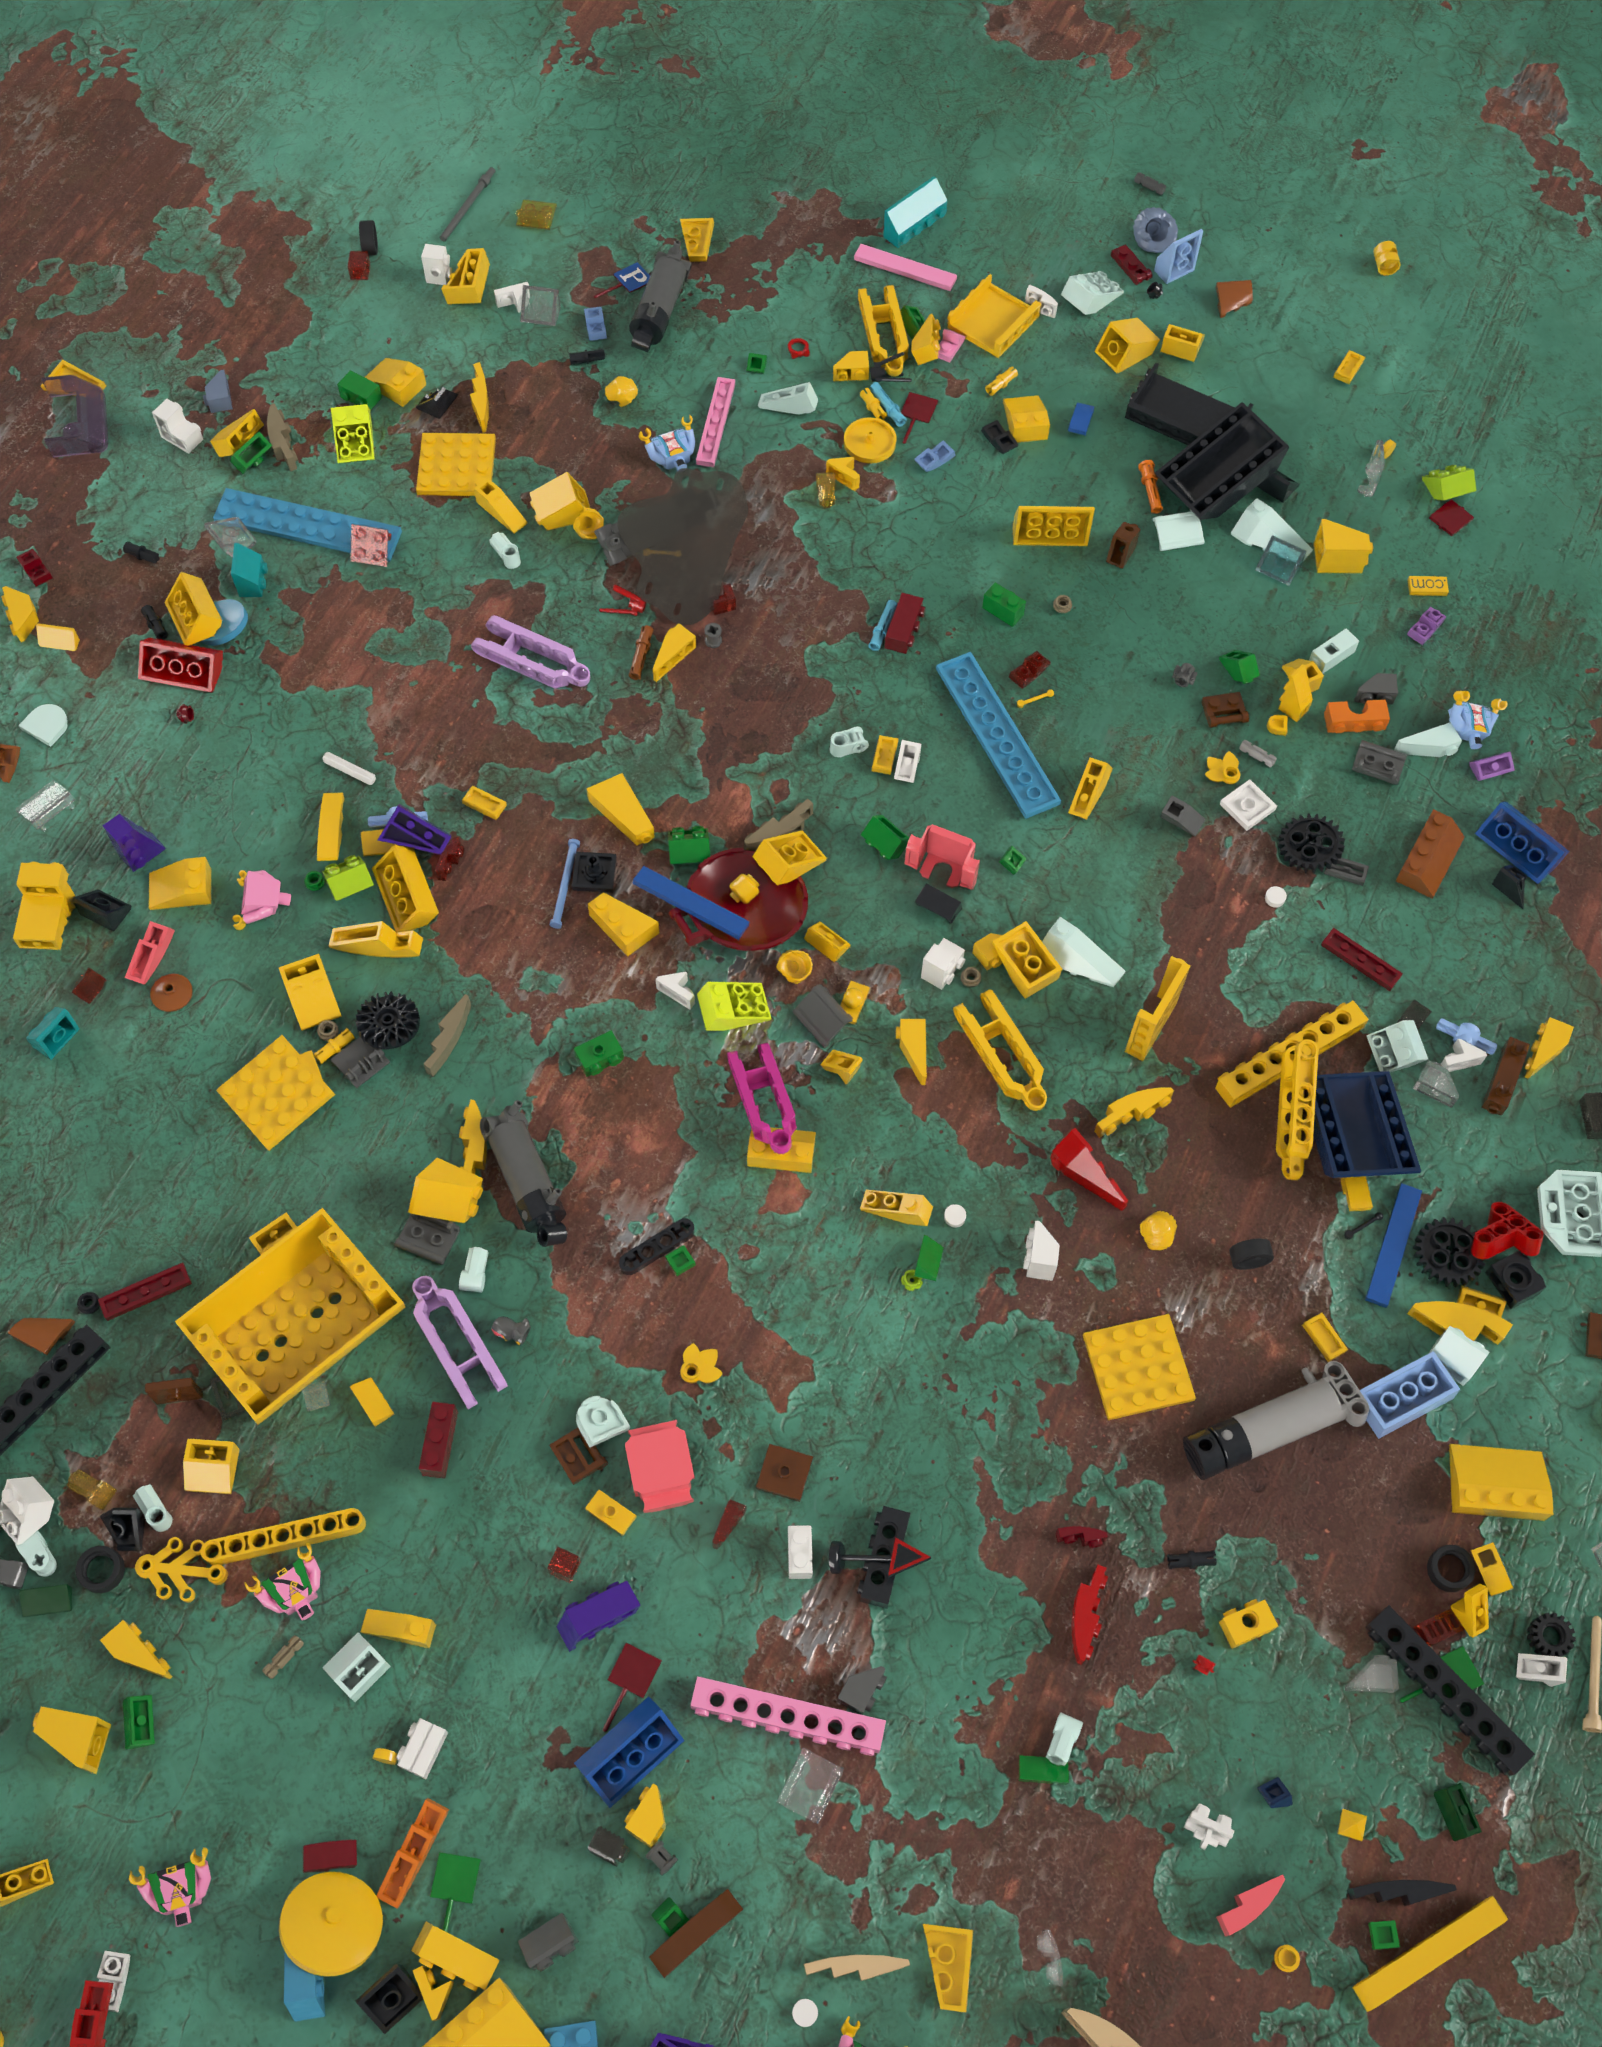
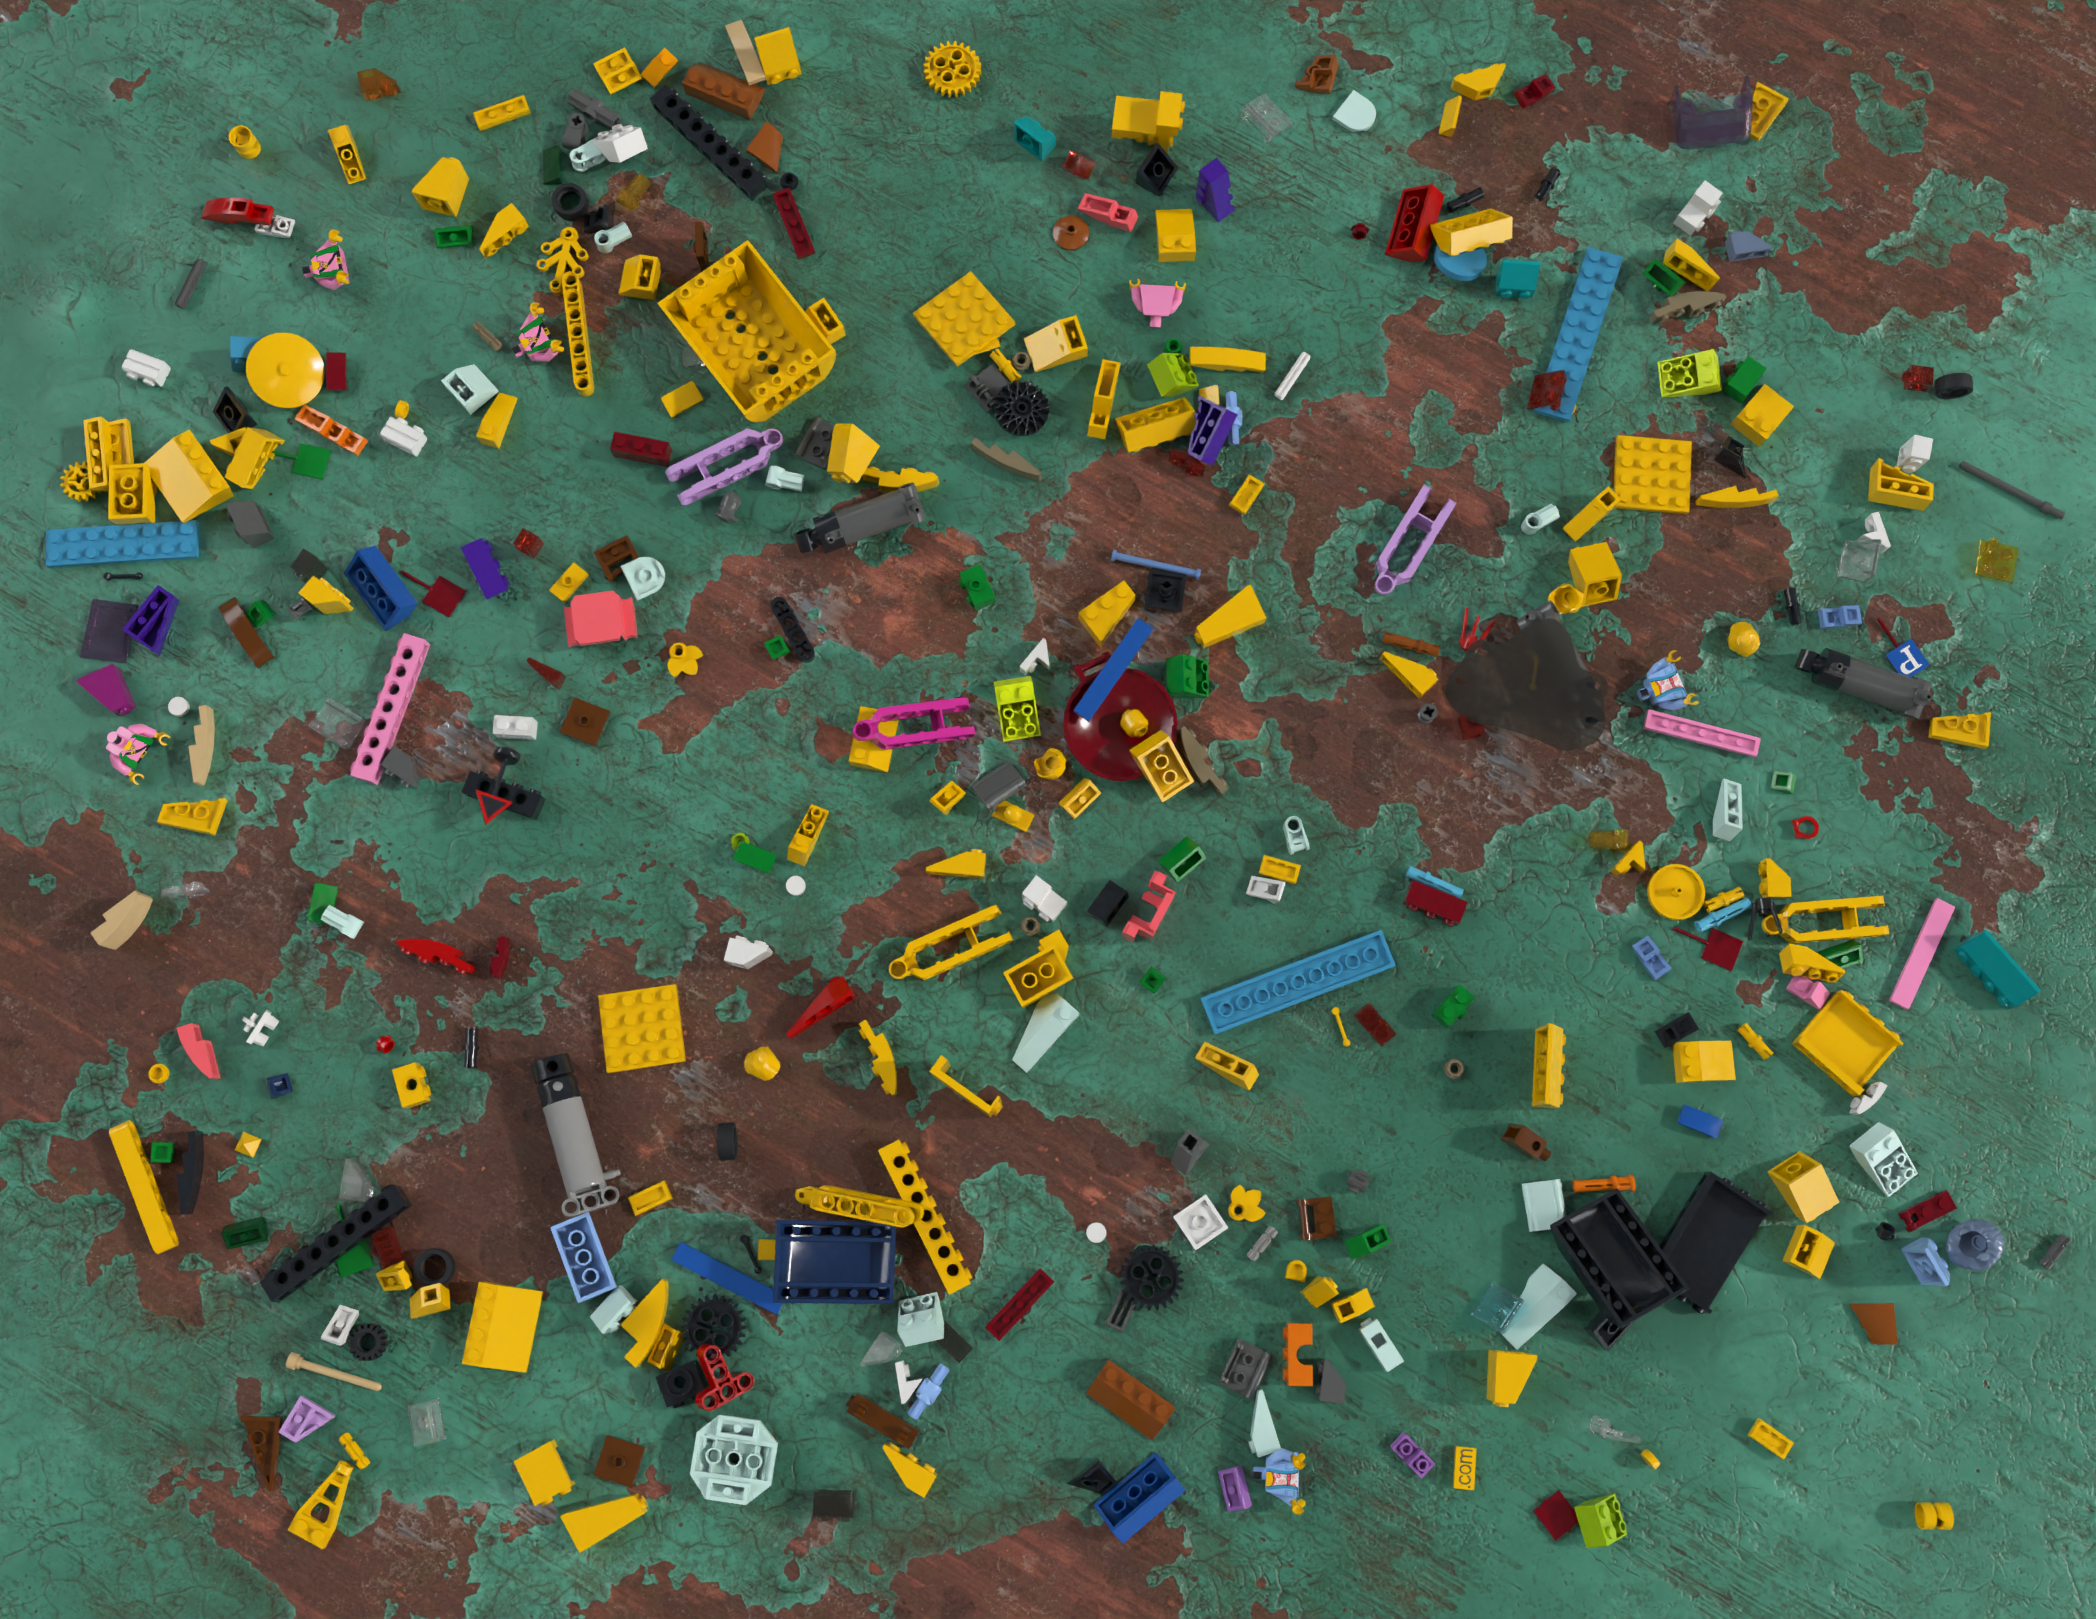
camera: 95 degrees right, 15 degrees up
clear slope [204,517,257,558] -> none

